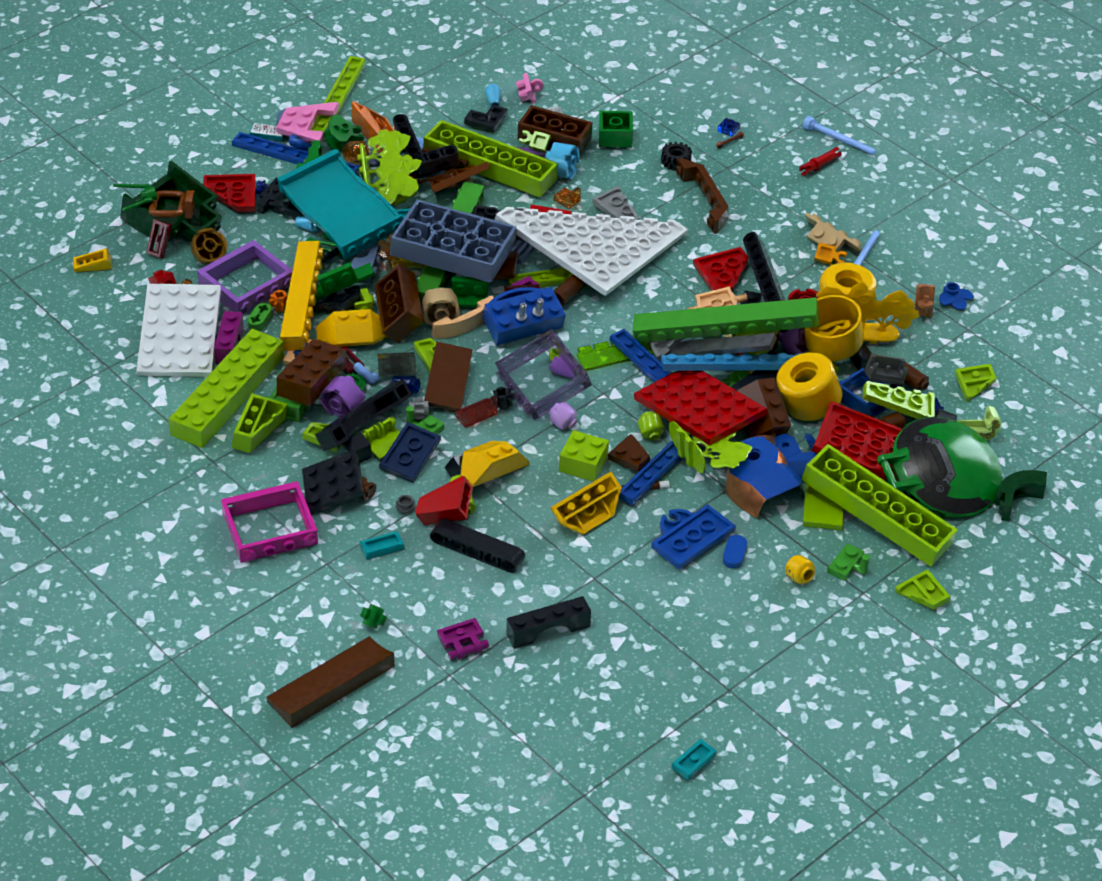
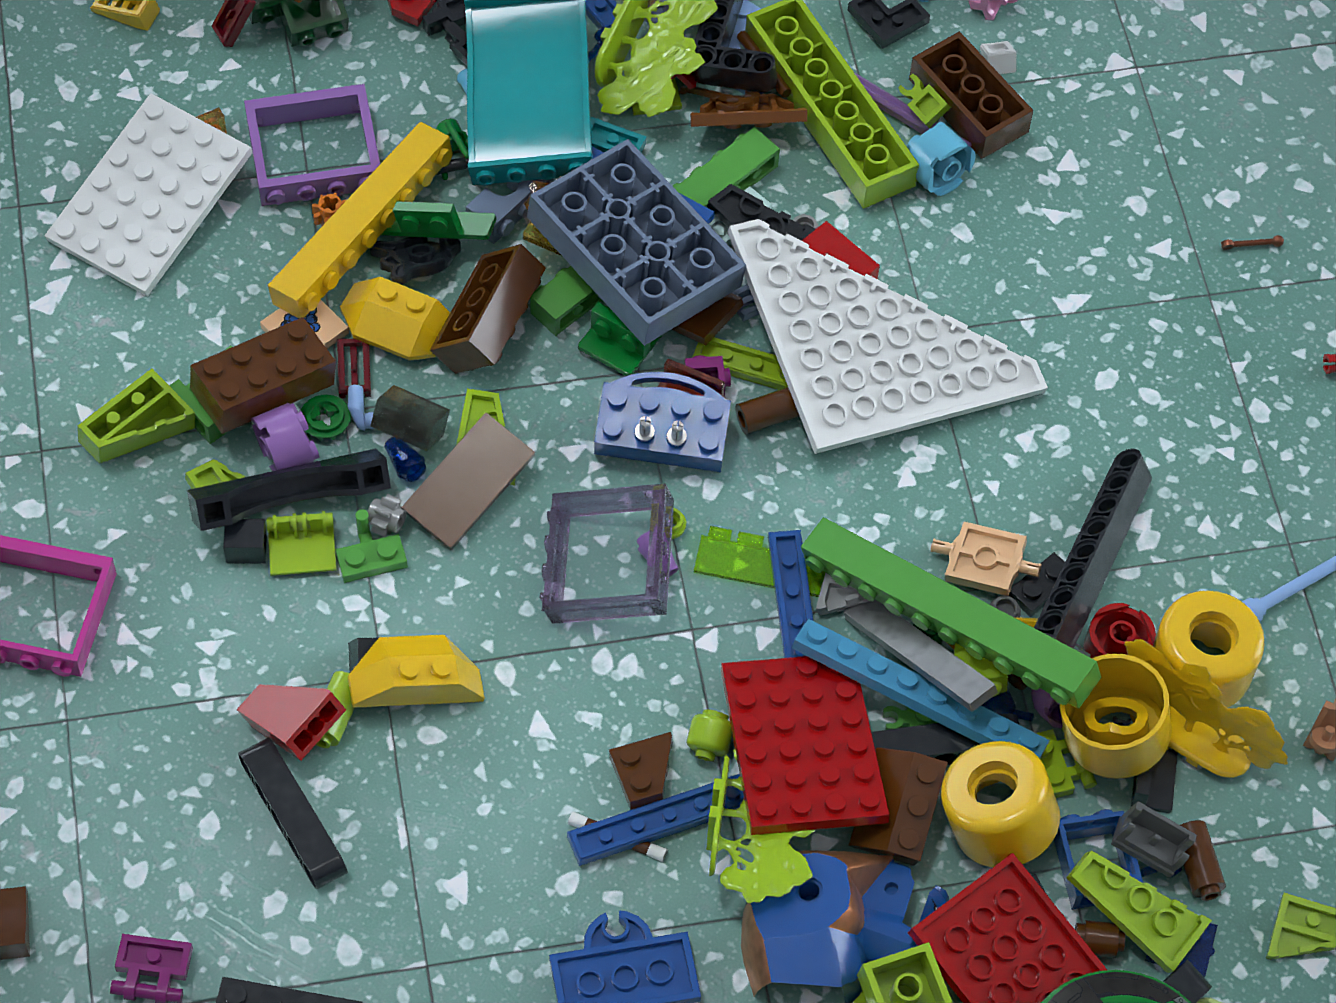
camera: 30 degrees right, 15 degrees up
red bracket [148,270,177,284] -> none
lime brick [168,329,285,448] -> none
pearl gold cylinder [190,228,227,264] -> none
magenta arch [214,311,244,365] -> none
bright green beam [247,303,272,331] -> none
black plate [302,449,364,515] -> none
lime bracket [354,288,375,311] -> none
teal tile [360,531,404,560] -> none
green gear [360,604,387,629] -> none
reddish brown wheel [361,477,377,501] -> none
dark blue tile [379,422,441,483] -> none
dark grey plate [396,495,415,513] -> none
tan brick [422,288,460,326] -> none
light nougat slope [432,295,494,339] -> none
clear red panel [455,396,497,428] -> none
black gear [491,387,515,410] -> none
lavender head [549,402,578,430] -> none
yellow wedge [550,471,622,534] -> none
clear orange bracket [554,187,581,209] -> none
lime brick [559,430,609,482] -> none
light grey wing [592,185,639,220] -> none
green brick [599,110,633,148] -> none
black tyre [661,142,692,171] -> none
reddish brown slope [676,158,729,234] -> none
red plate [693,247,749,292] -> none
clear blue plate [718,118,740,137] -> none
tan bracket [805,212,862,253] -> none
light orange plate [814,242,847,265] -> none

